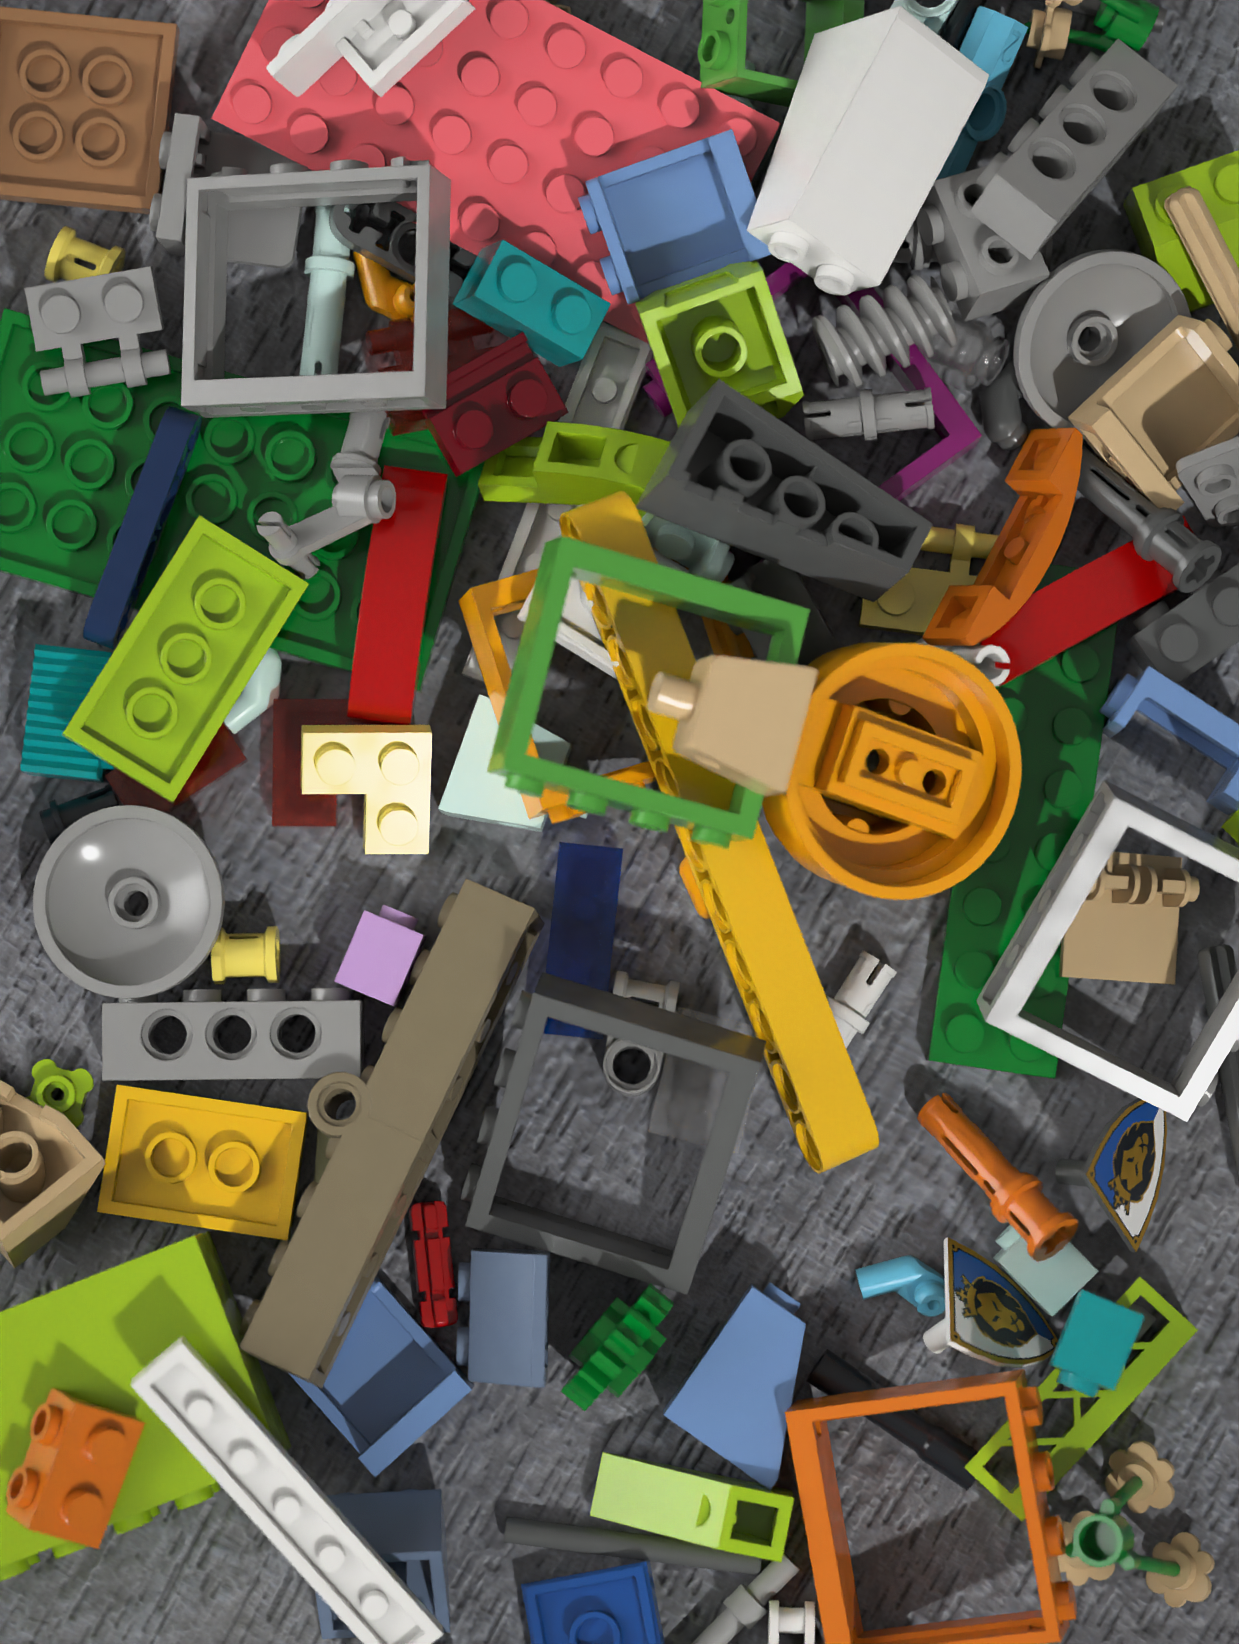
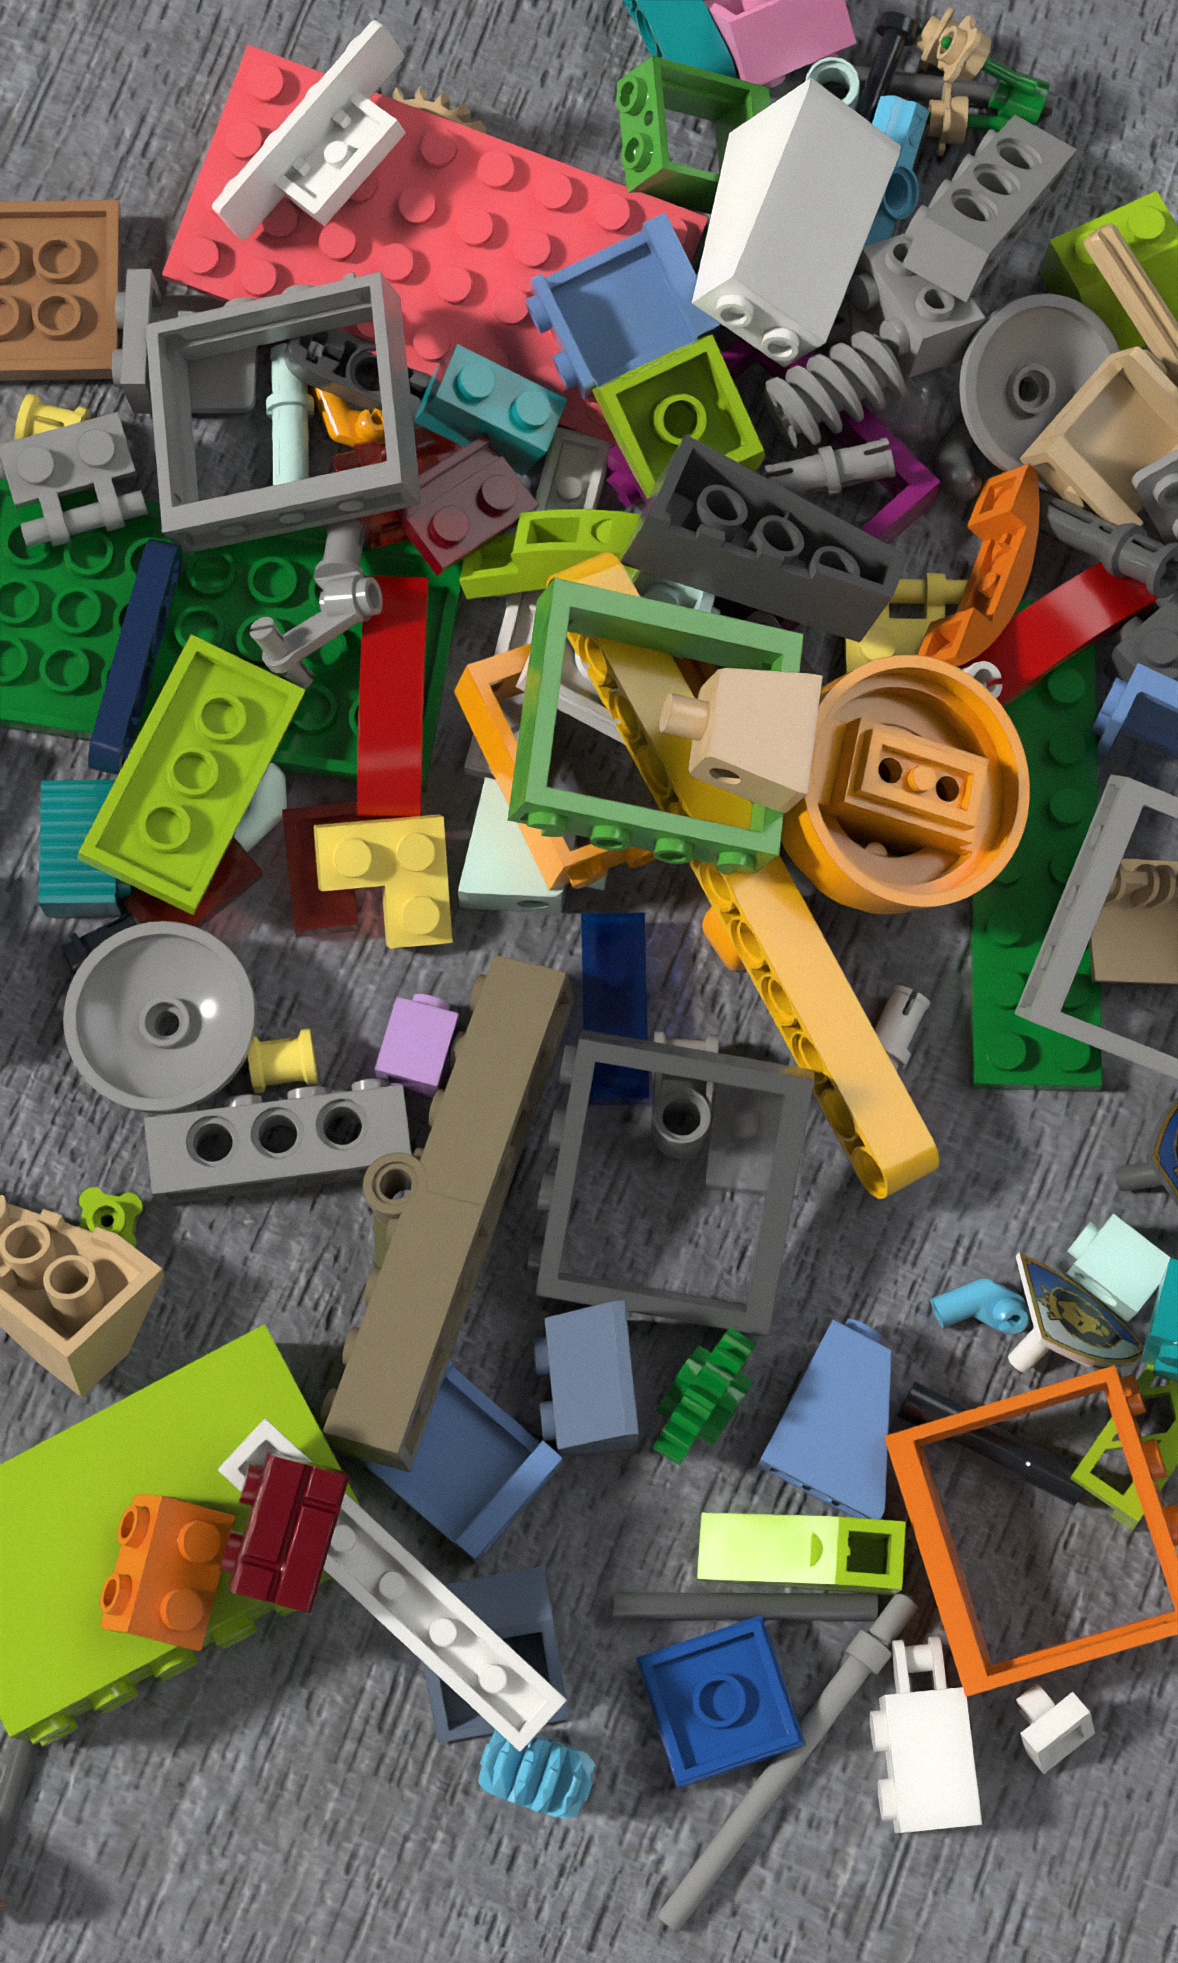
camera: 15 degrees left, 10 degrees down
yellow plate [97,1085,309,1241] -> none
red axle [409,1201,458,1328] -> none
orange pin [917,1093,1078,1262] -> none
none -> dark red brick [219,1450,350,1613]

